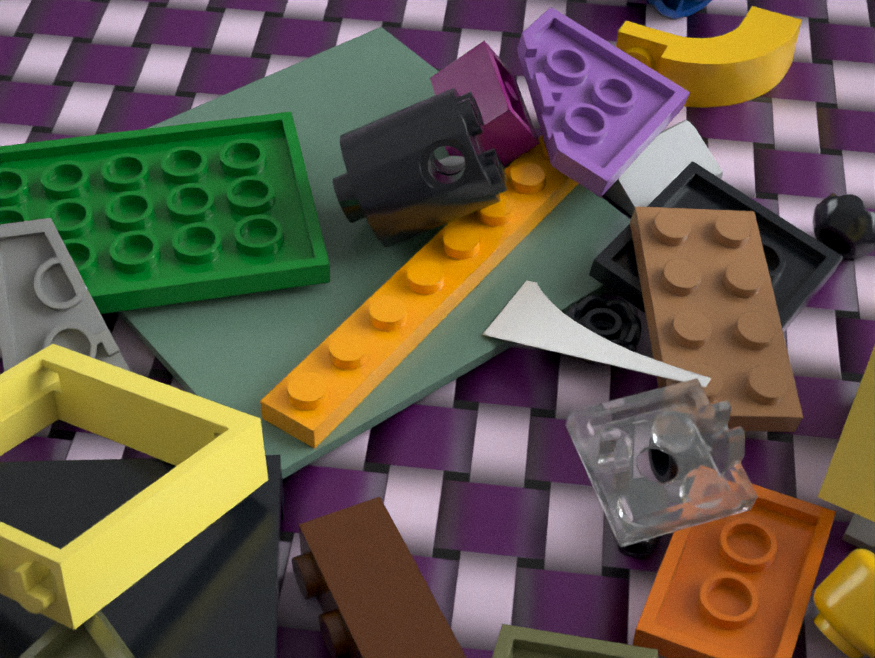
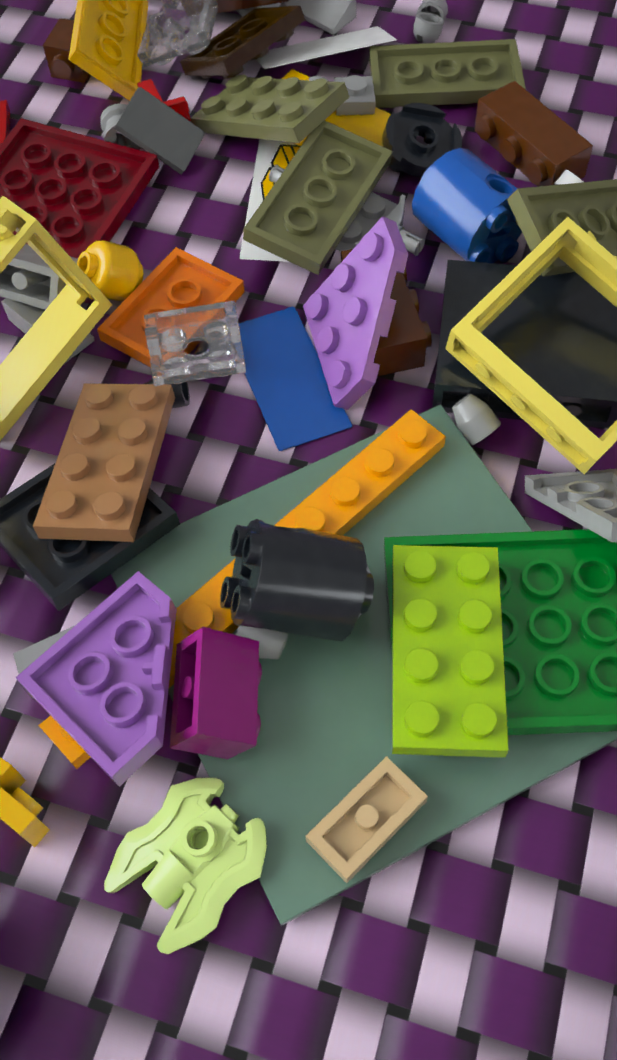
camera: 165 degrees left, 15 degrees up
white sticker [483,281,711,387] -> none
black plate [566,295,642,366] -> none
none -> yellowish green piece [104,778,267,954]
none -> blue sticker [225,307,352,451]
none -> medium lavender plate [303,216,408,410]
none -> tan plate [306,756,428,884]
none -> lime plate [392,545,508,758]

